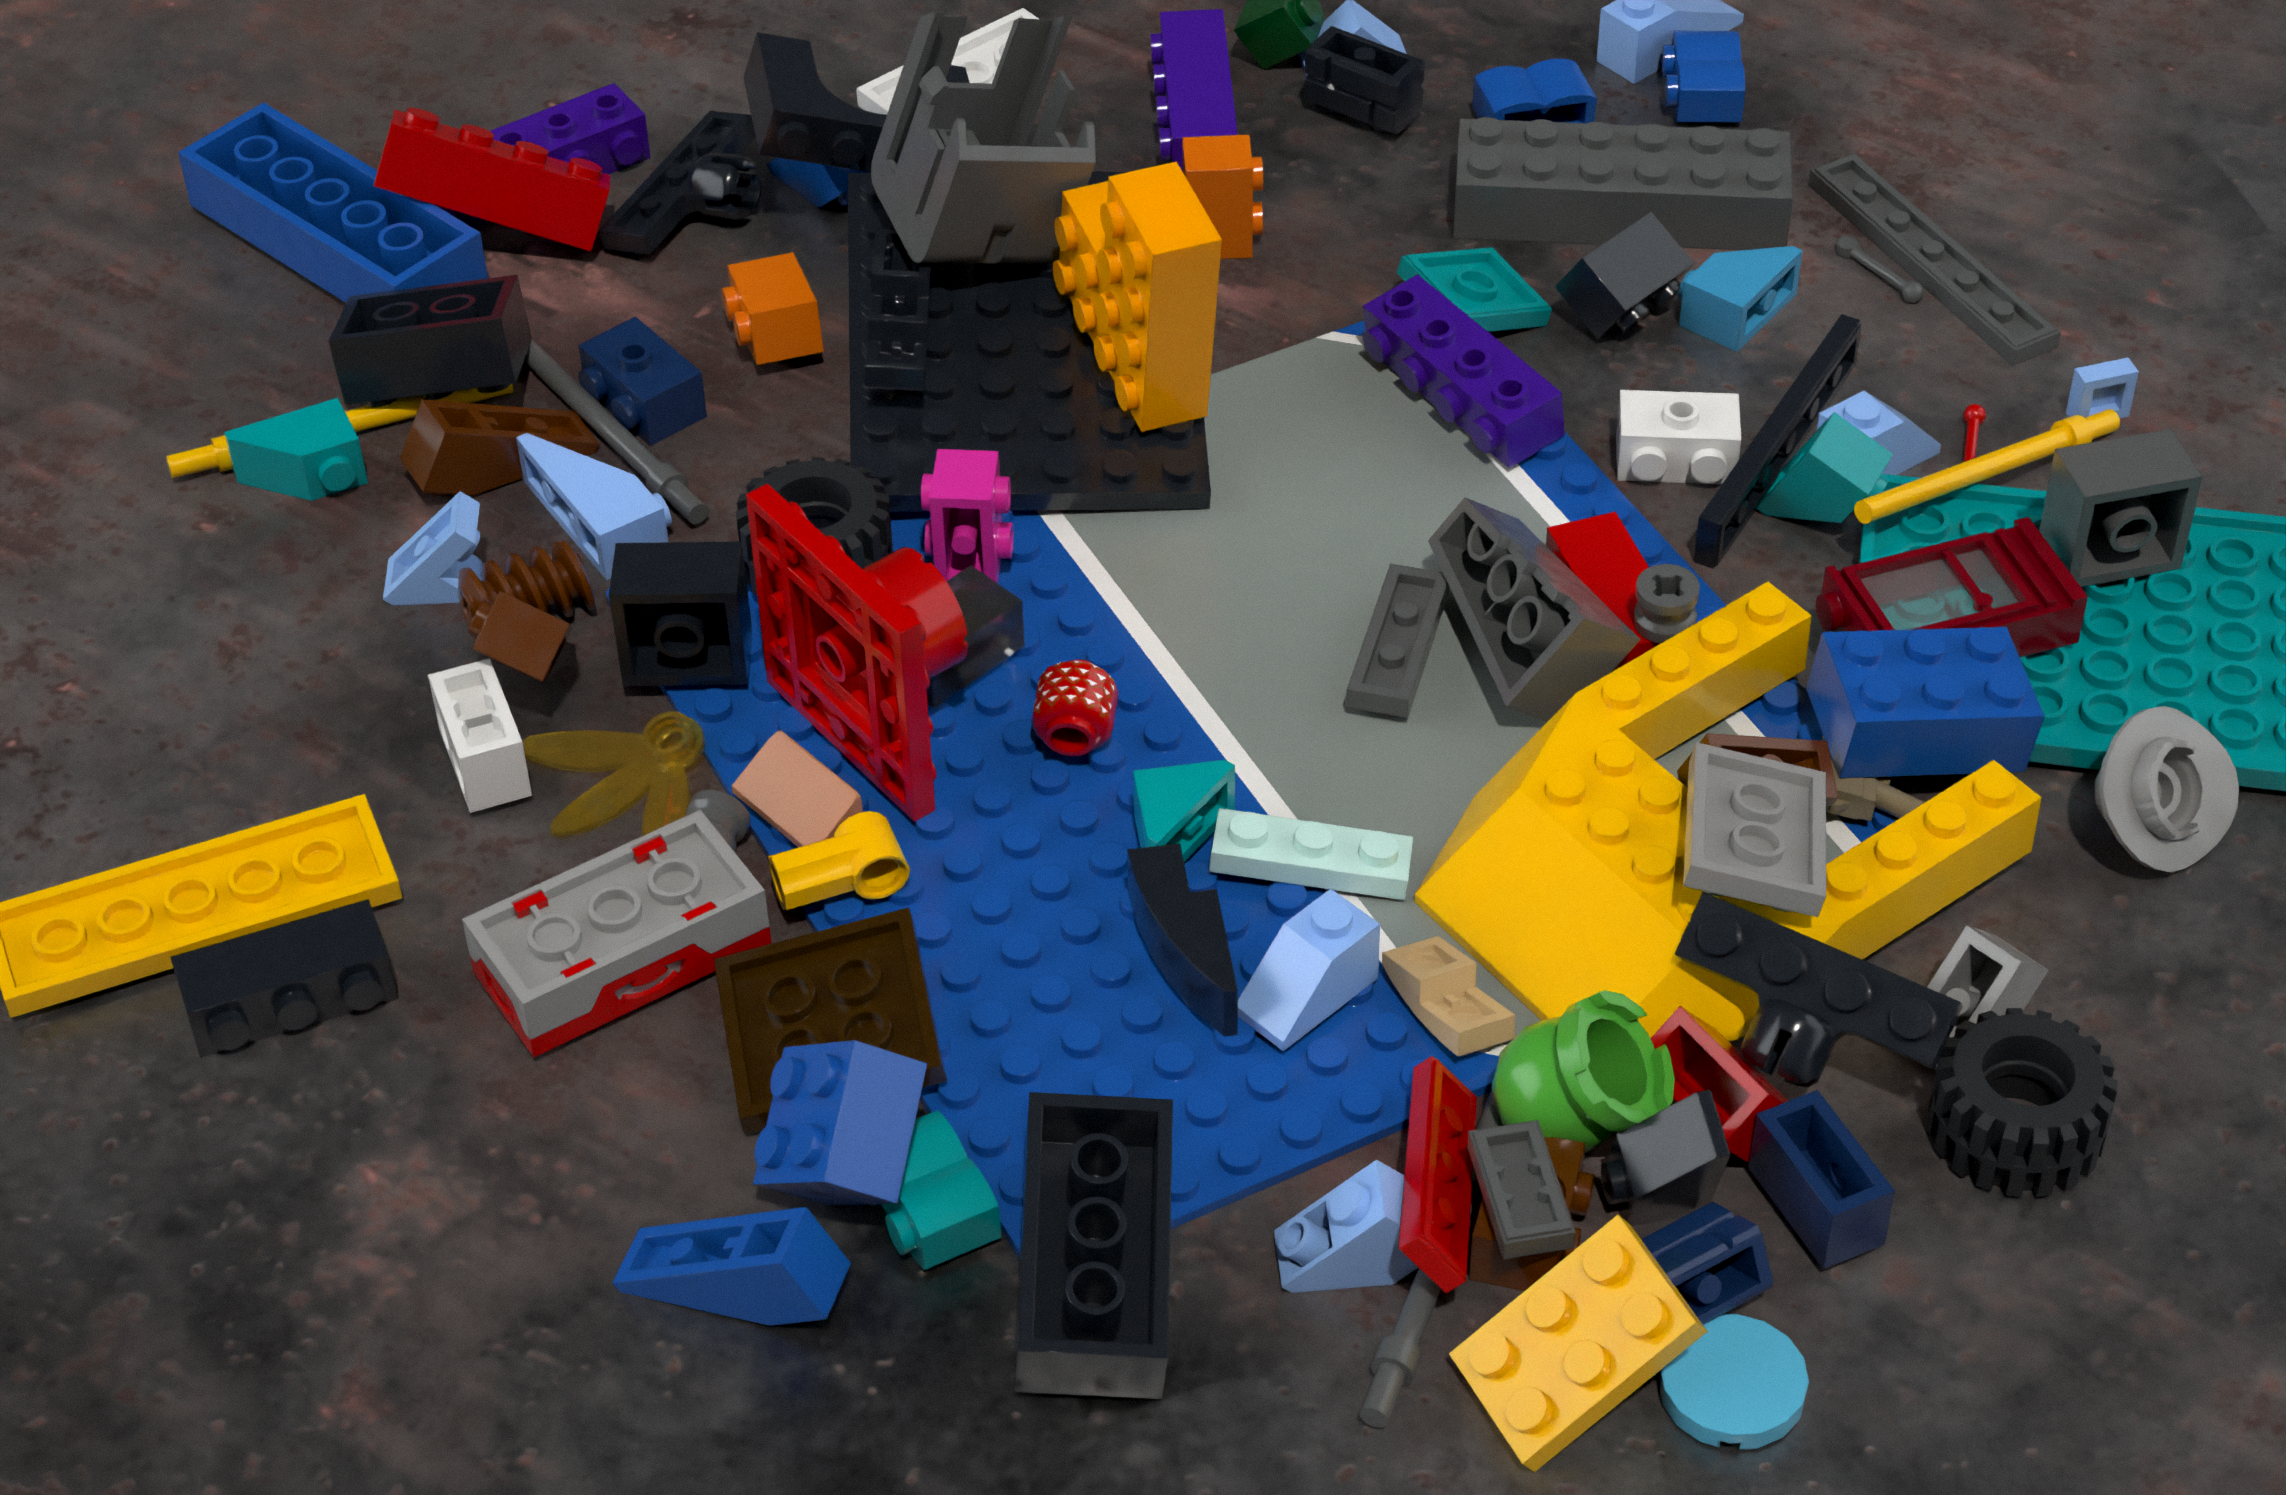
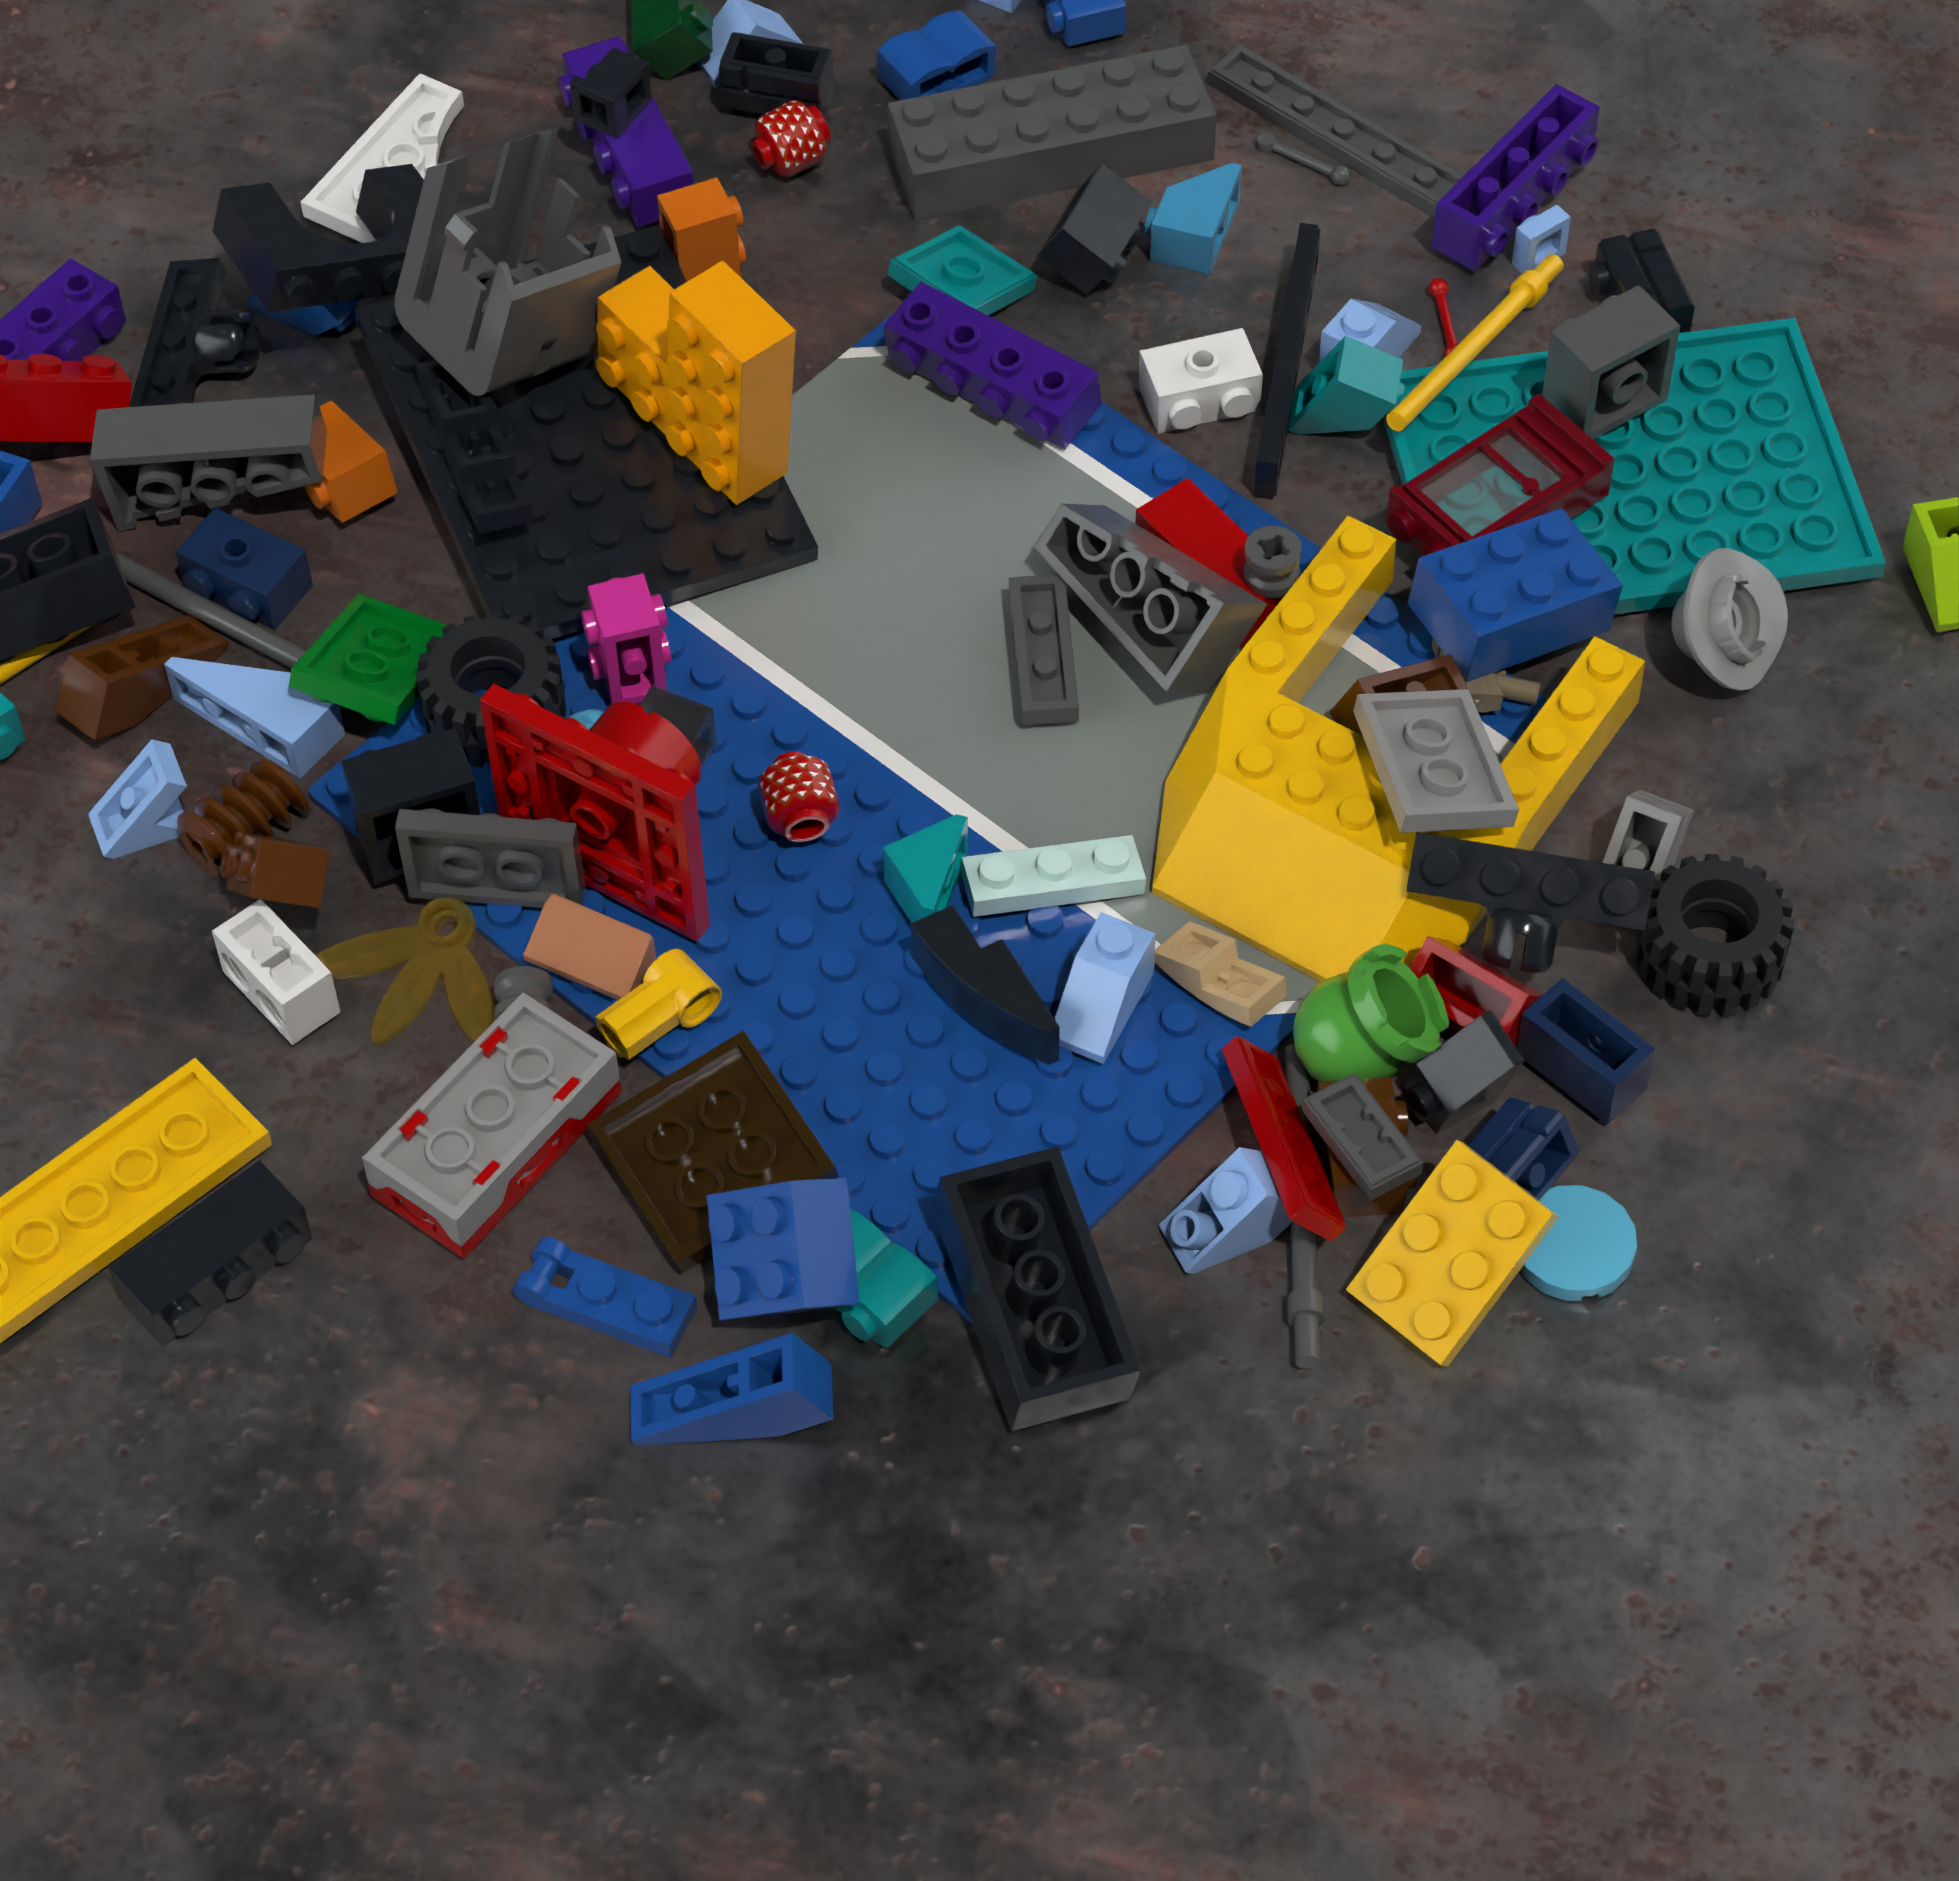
camera: 20 degrees left, 10 degrees up
none -> dark grey wedge [90,394,327,532]
none -> green plate [288,593,447,725]
none -> dark grey plate [395,809,587,908]
none -> blue plate [512,1237,697,1358]
none -> black brick [570,47,652,139]
none -> red head [750,100,831,178]
none -> dark purple brick [1432,84,1600,271]
none -> black brick [1589,228,1695,333]

